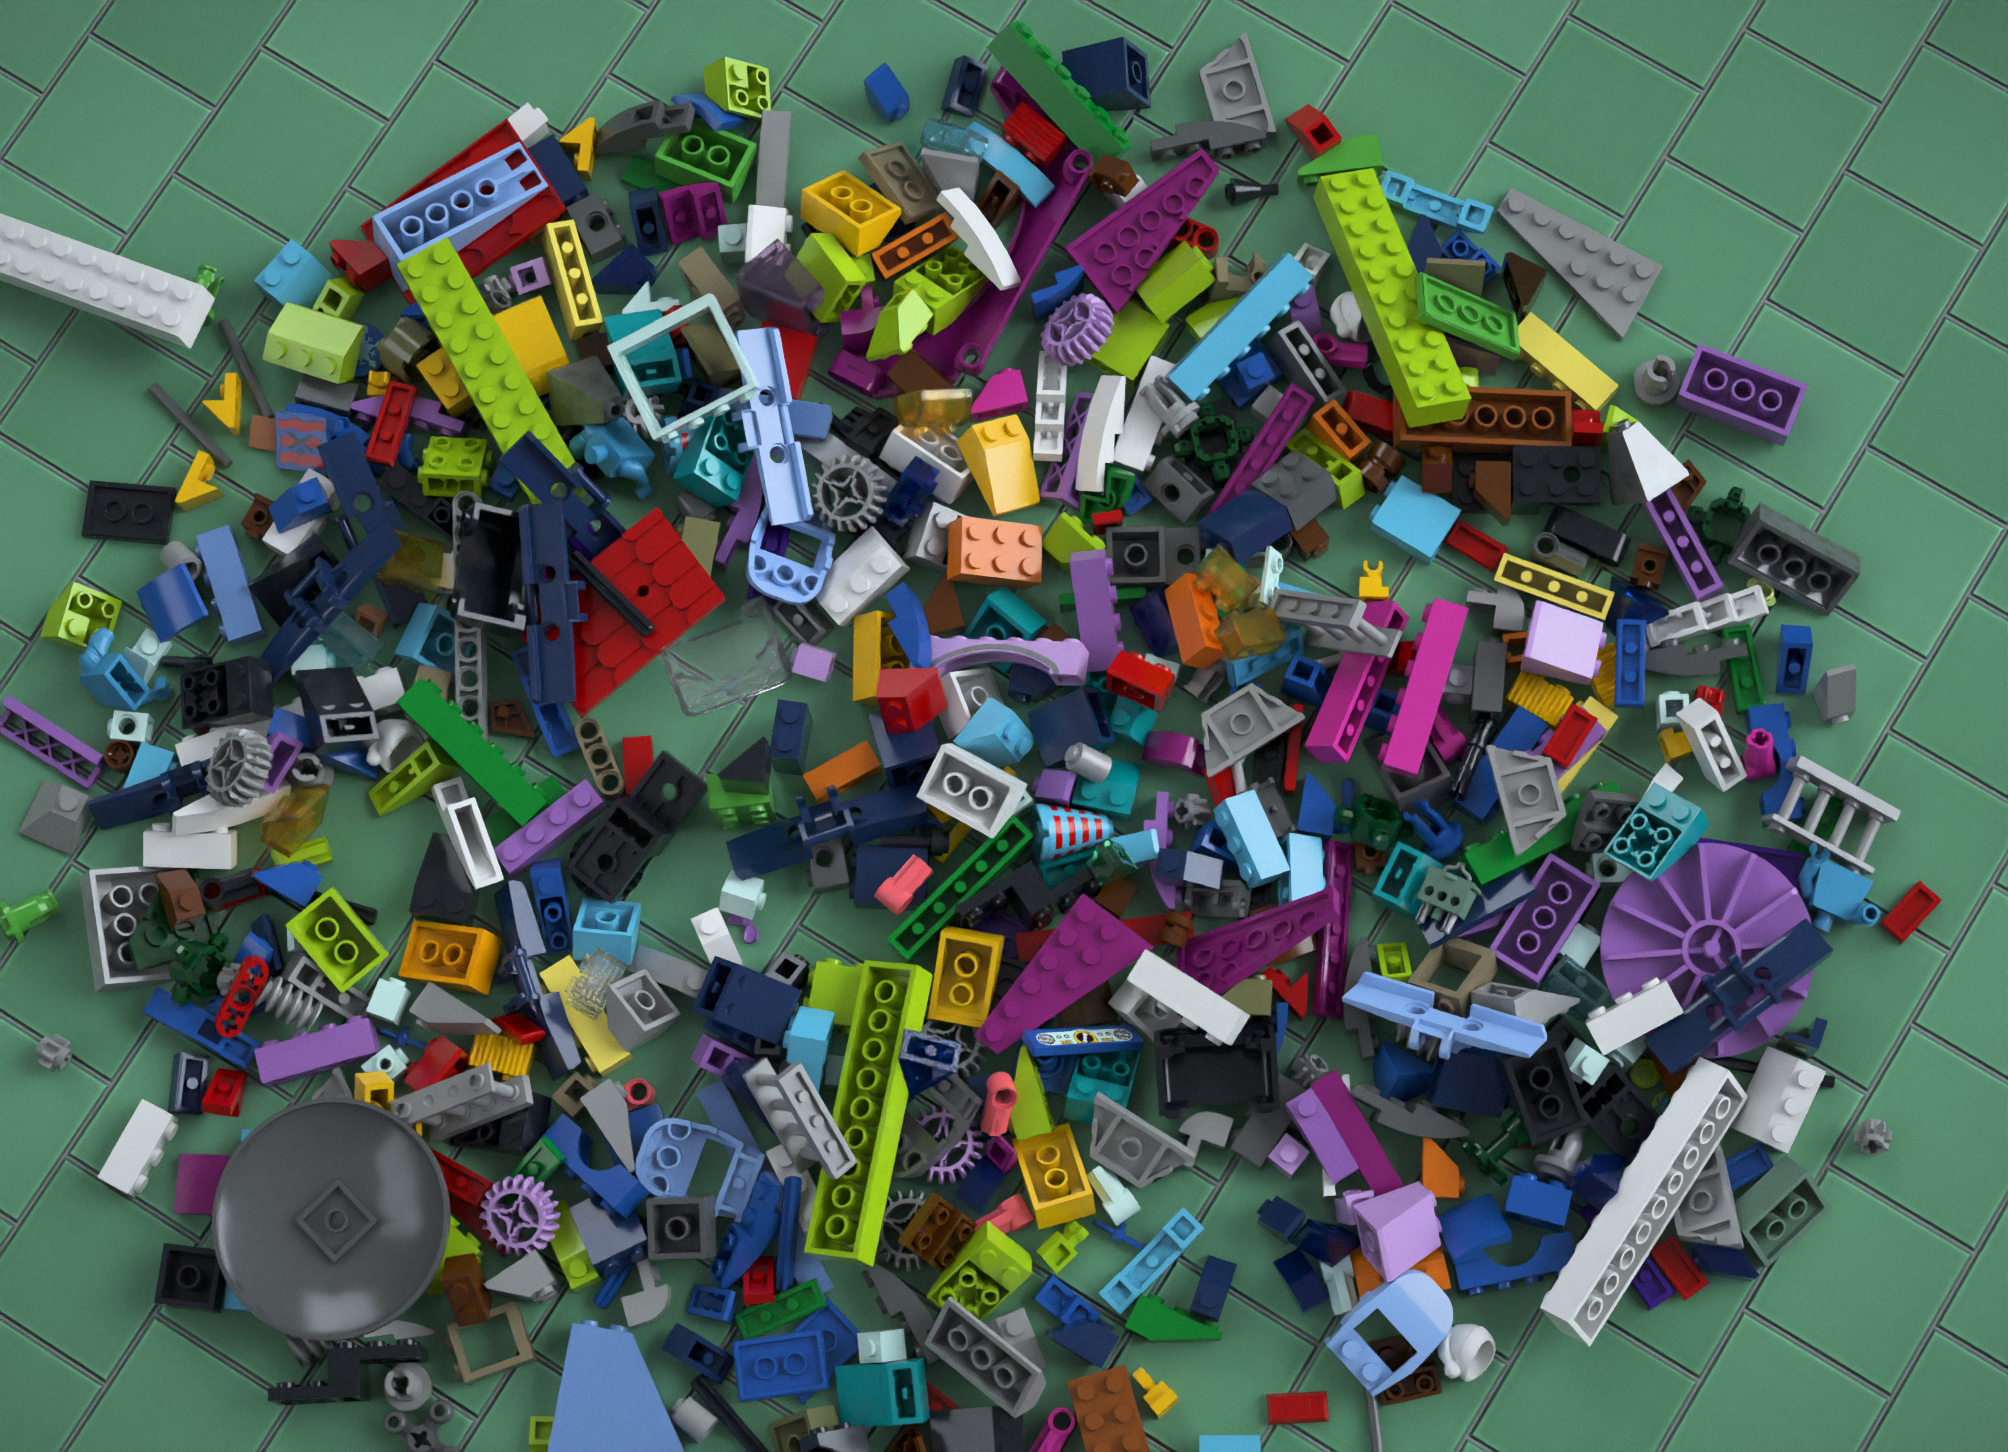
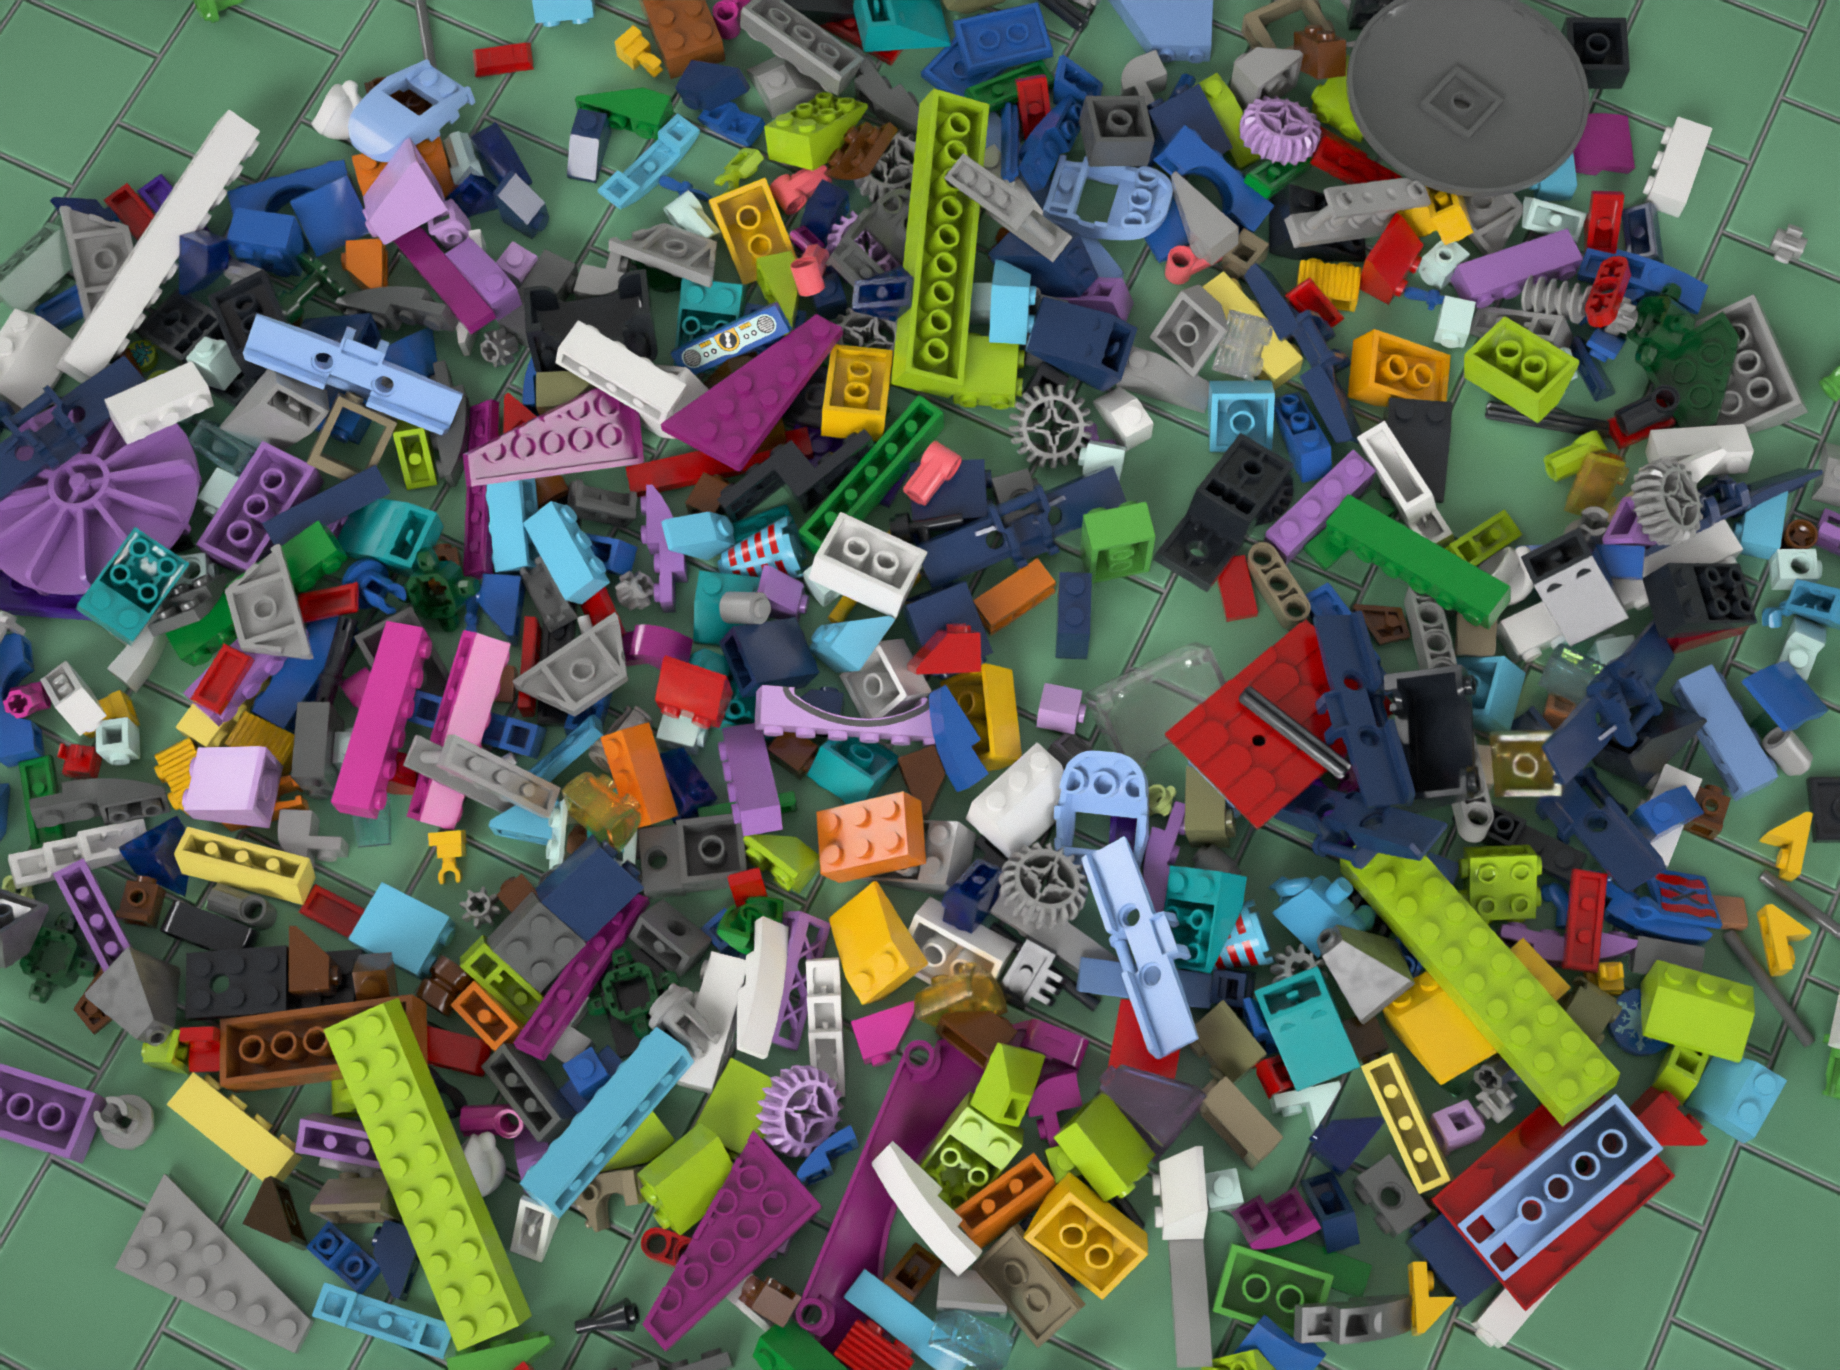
camera: 170 degrees right, 5 degrees down
reddish brown slope [155,868,206,931] -> none
black bar [161,654,213,671] -> none
blue slope [250,860,323,907] -> none
light grey slope [409,981,502,1035] -> none
light aqua window [607,293,761,444] -> none
dark blue slope [661,1322,734,1384] -> none
black slope [717,736,772,795] -> none
light aqua brick [857,1329,907,1364] -> none
clear green slope [1086,838,1138,886] -> none
dark blue slope [1155,848,1224,891] -> none
reddish brown wheel [1157,911,1195,949] -> none
clear yellow brick [1214,608,1288,661] -> none
bright green tile [1415,272,1520,361] -> none
sand green piece [1415,862,1481,935] -> none
blue tile [1614,619,1646,708] -> none
none -> red tile [298,582,359,623]
none -> light grey gear [459,886,502,930]
none -> light grey gear [1008,384,1093,468]
none -> yellowish green plate [1149,784,1177,816]
none -> light aqua slope [1522,196,1587,243]

